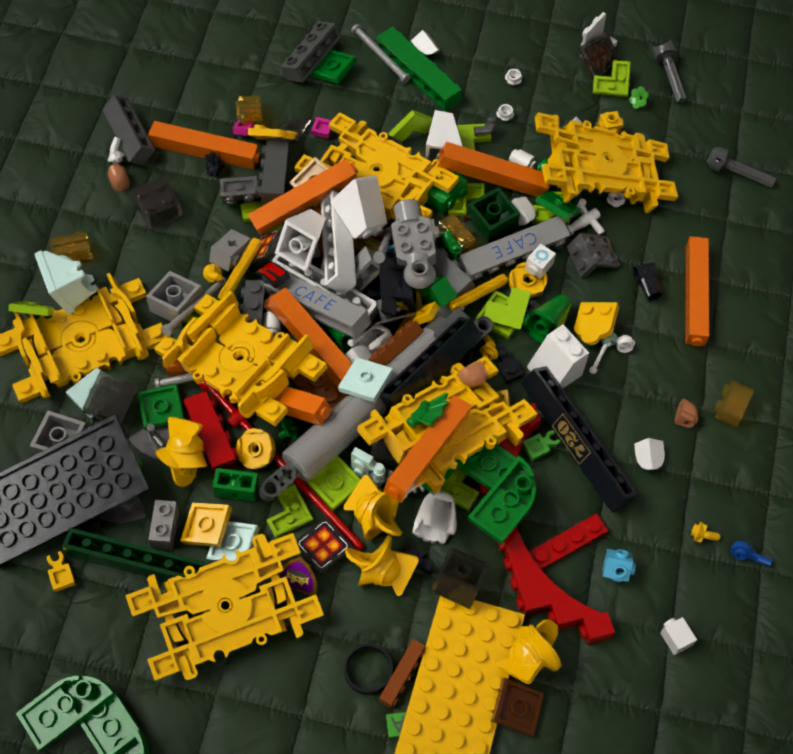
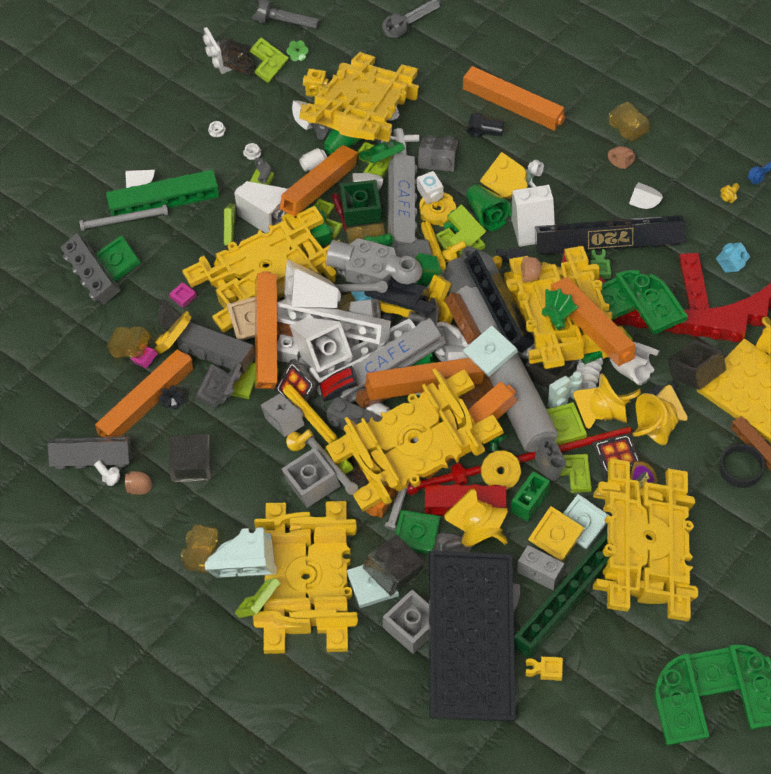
camera: 60 degrees left, 5 degrees down
none -> yellow plate [442,241,467,262]

